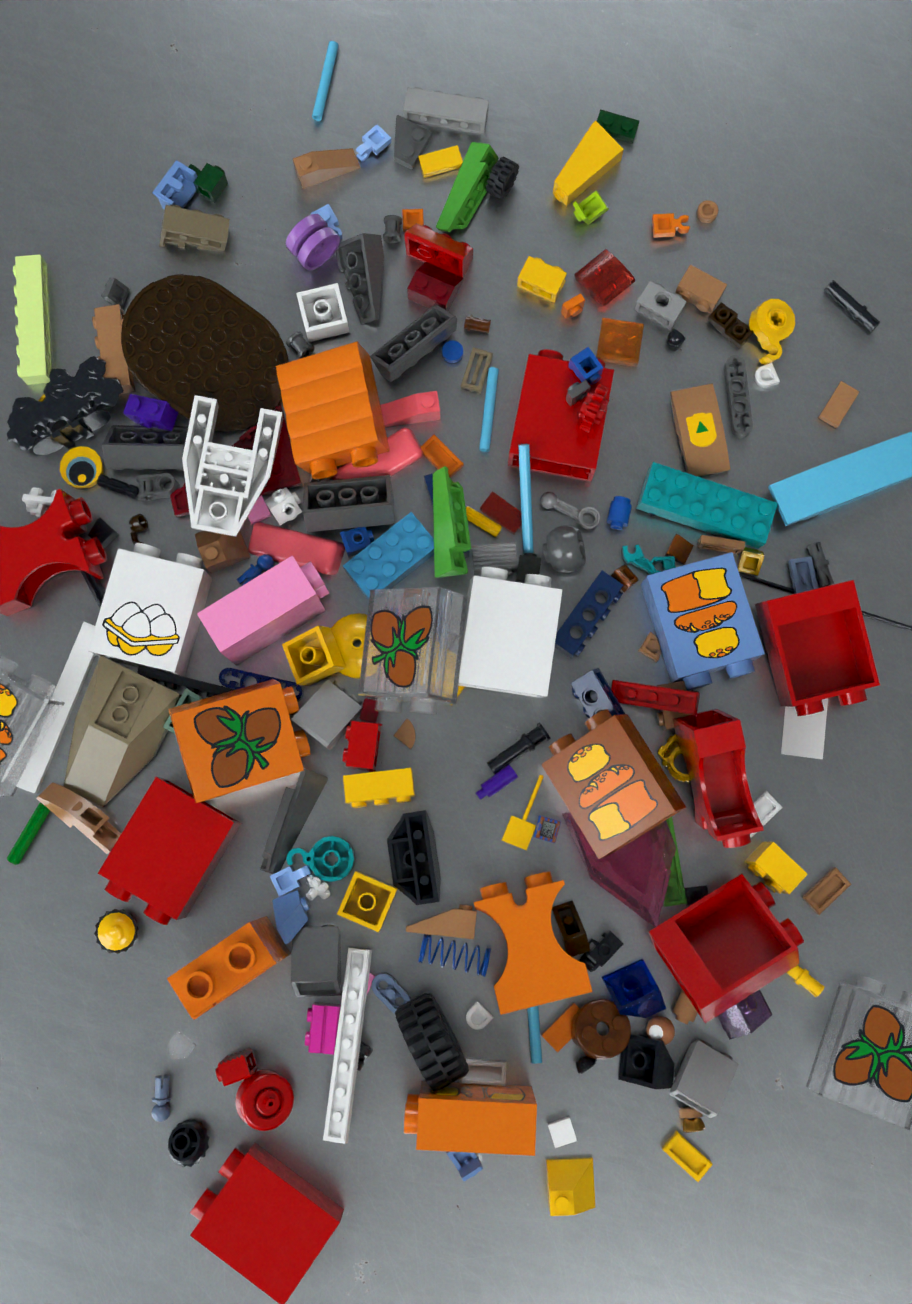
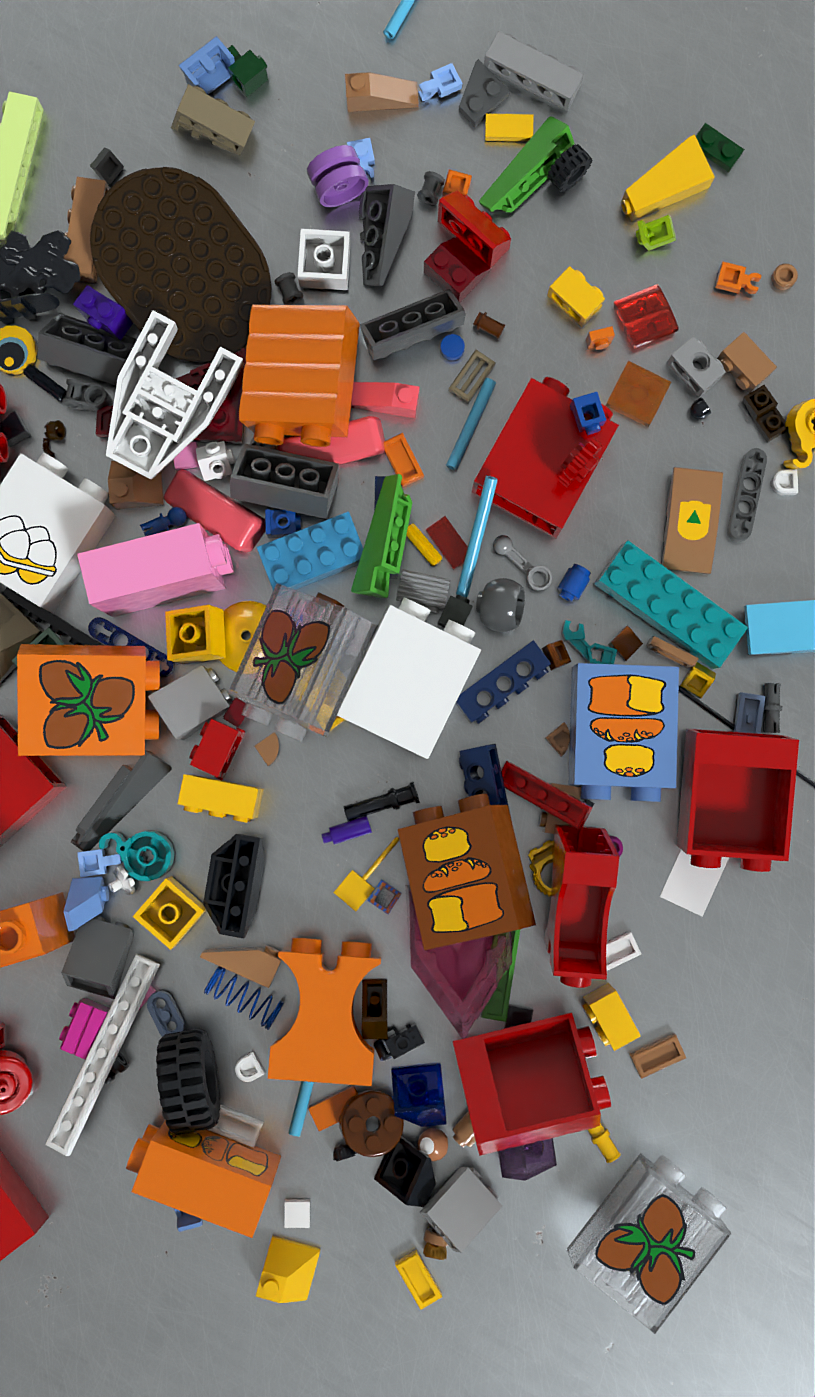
camera: 15 degrees right, 5 degrees up
dark grey plate [566,380,591,406] -> none

